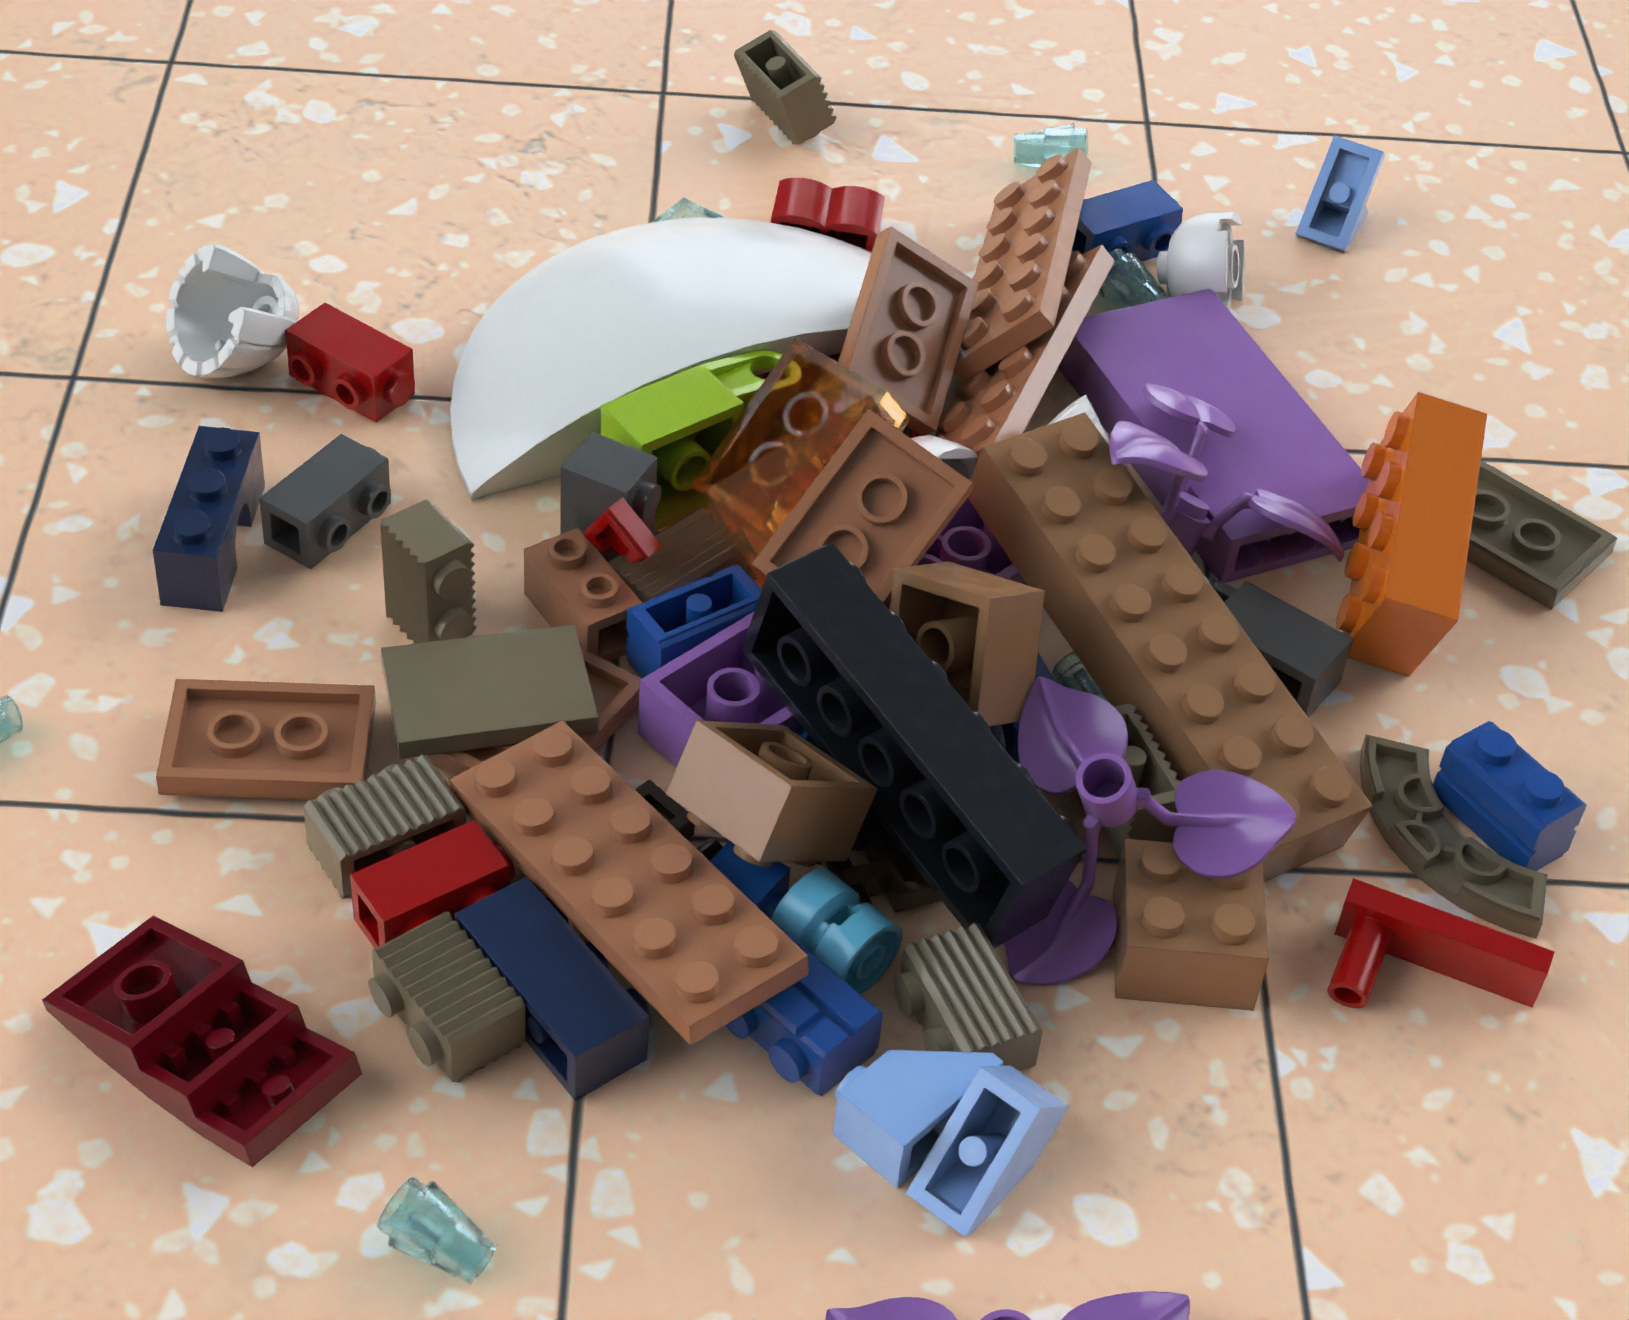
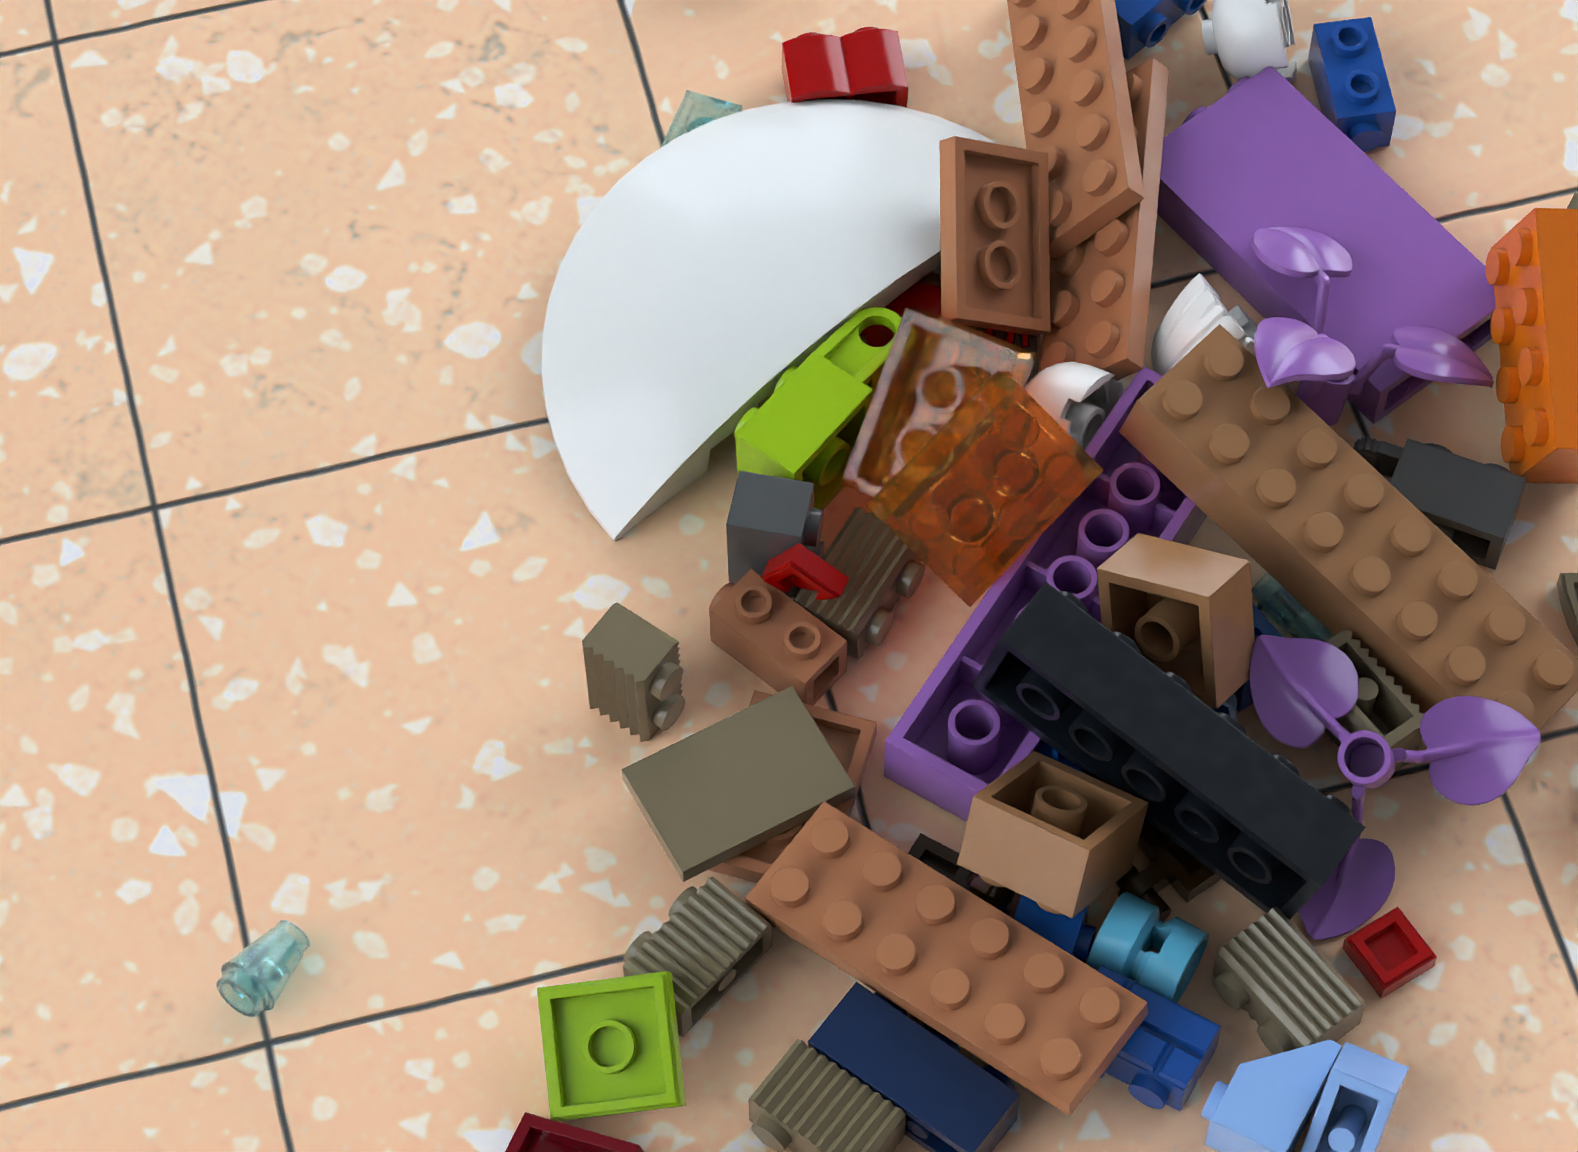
camera: 10 degrees left, 15 degrees up
dark blue arch [152,426,265,612] -> none
nougat plate [156,679,376,800] -> none
white hair [166,244,299,378] -> none
dark grey brick [259,434,391,569] -> none
red brick [285,302,415,423] -> none
red brick [350,819,515,949] -> none
blue brick [626,564,762,678] -> none
nougat plate [752,409,974,606] -> none
clear light blue cone [1098,249,1170,308] -> none
medium nougat brick [1113,839,1269,1011] -> none
none -> lime plate [537,971,686,1122]
none -> blue brick [1308,17,1396,152]
none -> red tile [1342,906,1437,999]

